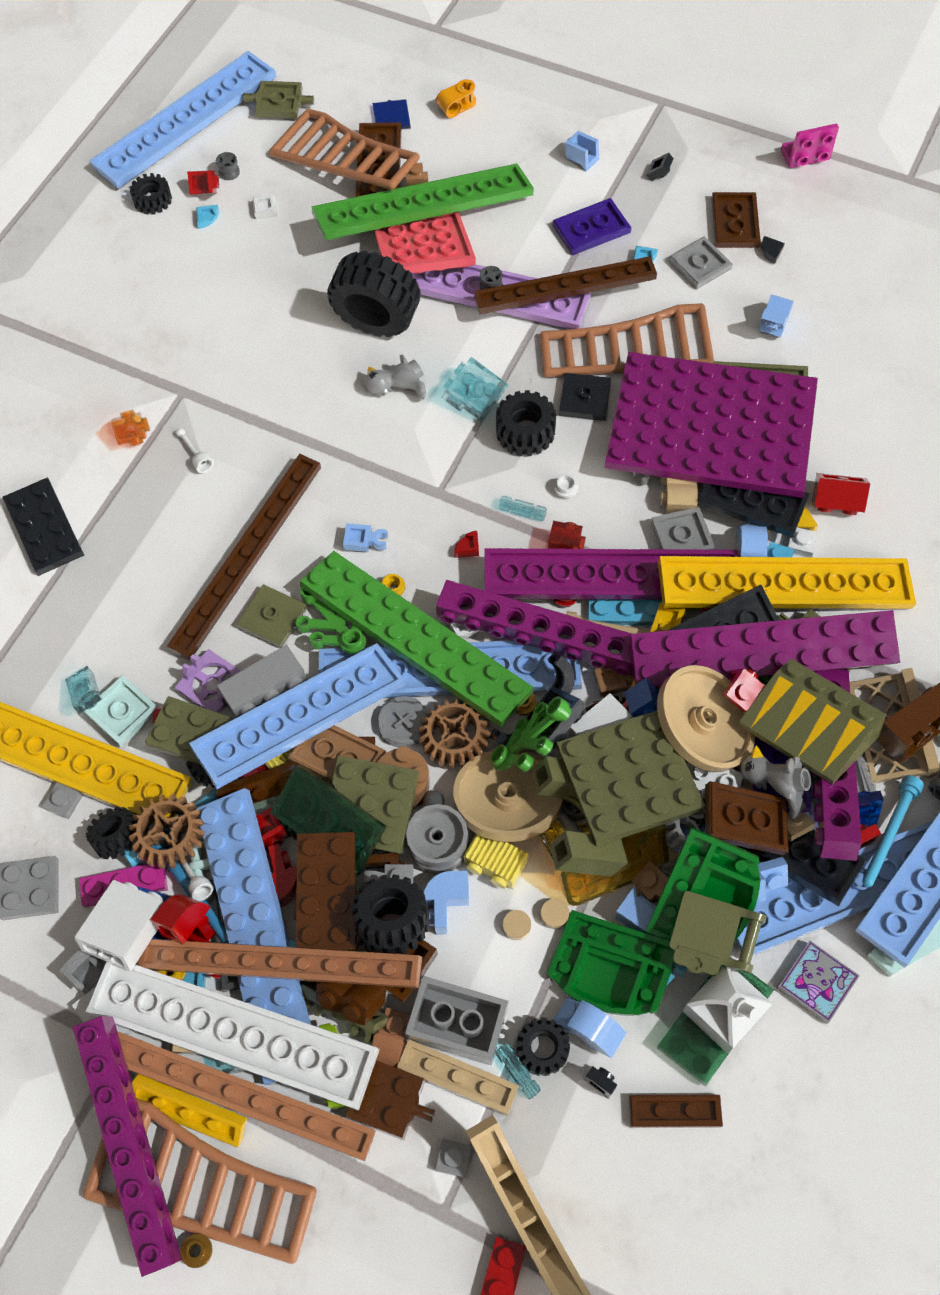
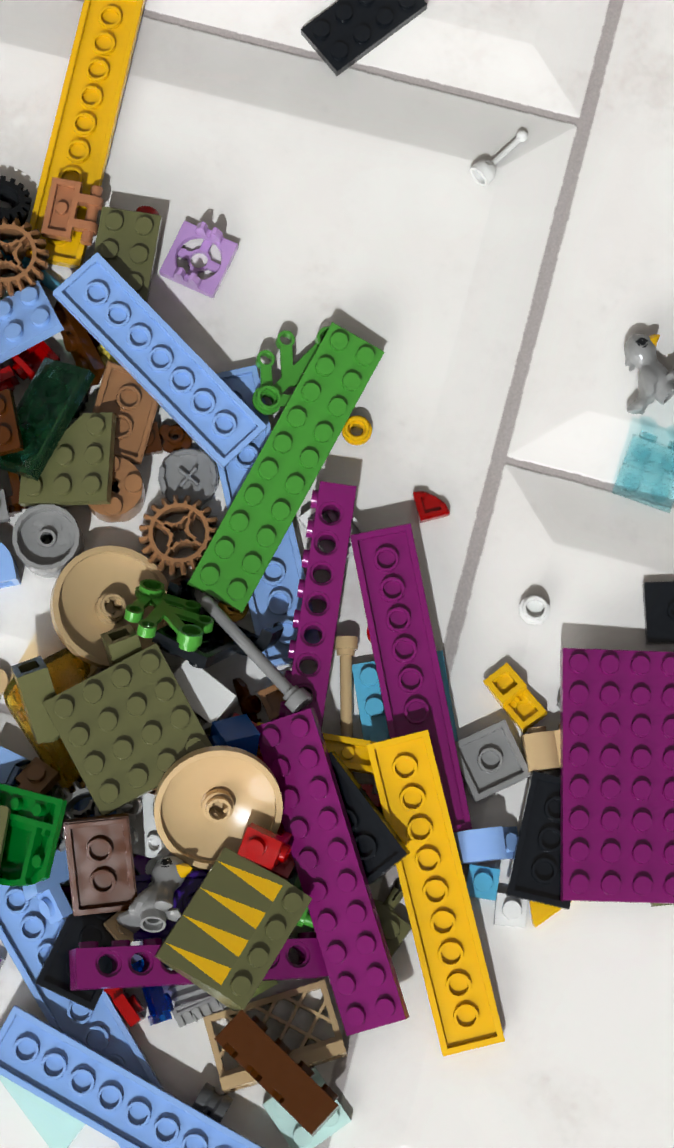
camera: 75 degrees right, 15 degrees up
light grey plate [43,782,83,819] -> none
clear light blue plate [65,666,102,714] -> none
light aqua plate [84,675,158,747] -> none
clear orange brick [111,410,150,446] -> none
reddish brown plate [167,453,321,661] -> none
light grey brick [217,644,307,718] -> none
olive plate [236,584,307,648] -> none
light blue plate [343,523,388,552] -> none
dark grey hinge [423,790,445,808] -> none
light yellow brick [463,834,529,889] -> none
black tyre [496,390,556,456] -> none
clear light blue axle [499,496,547,521] -> none
clear red brick [548,520,586,549] -> none
red brick [811,473,871,515] -> none
medium azure piece [862,775,924,887] -> none
none -> nougat plate [41,177,104,246]
none -> reddish brown plate [159,423,192,453]
none -> light grey piece [200,596,312,714]
none -> yellow slope [483,663,547,734]

